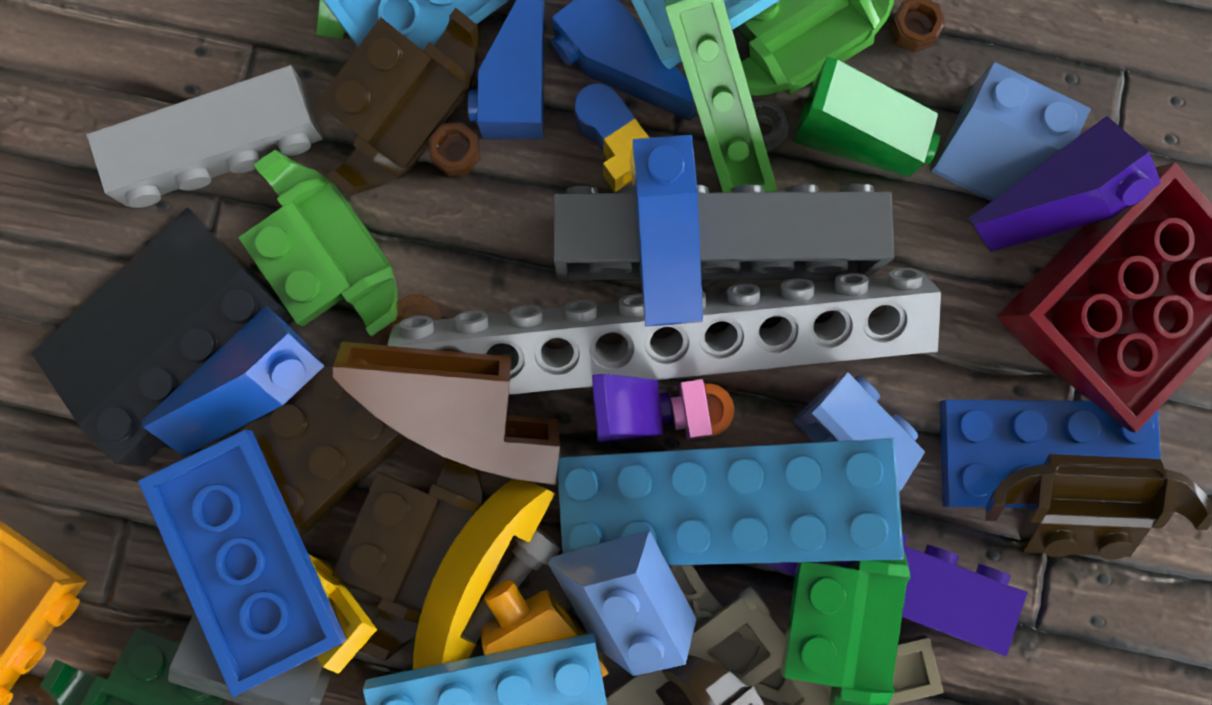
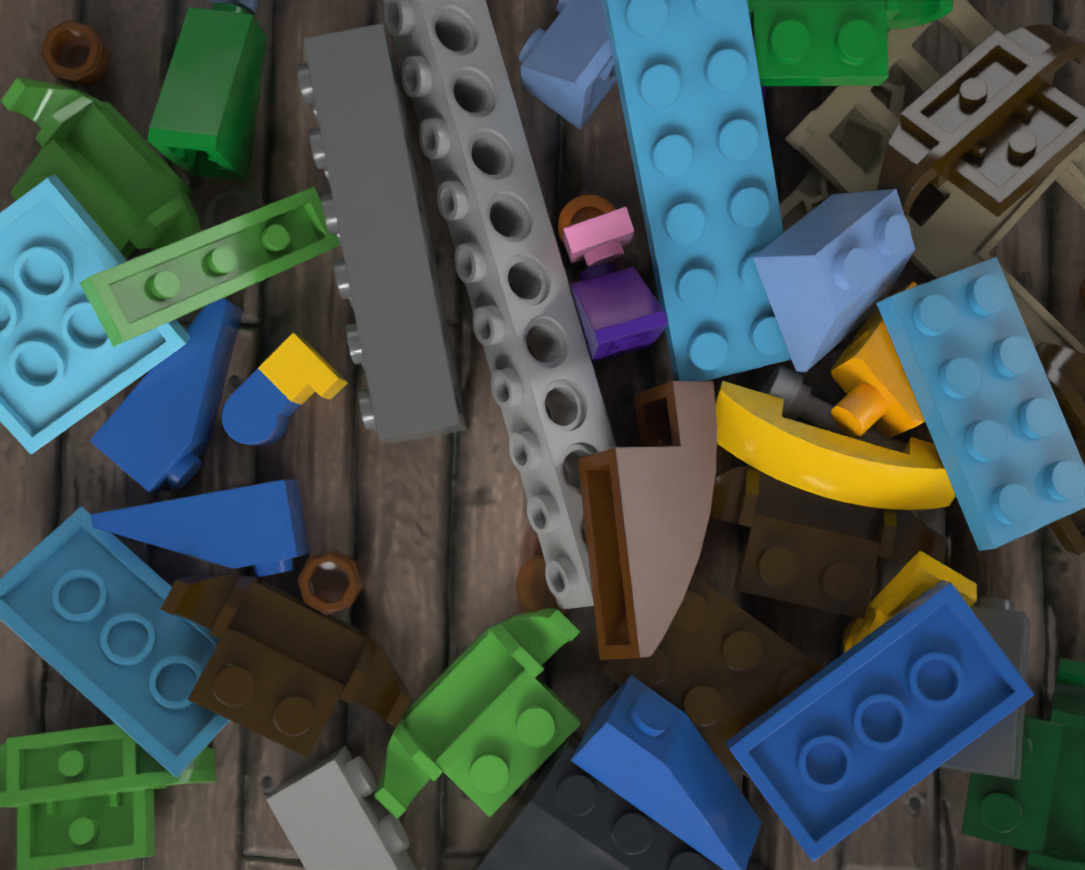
camera: 95 degrees left, 5 degrees up
blue slope [630,135,703,327] -> none

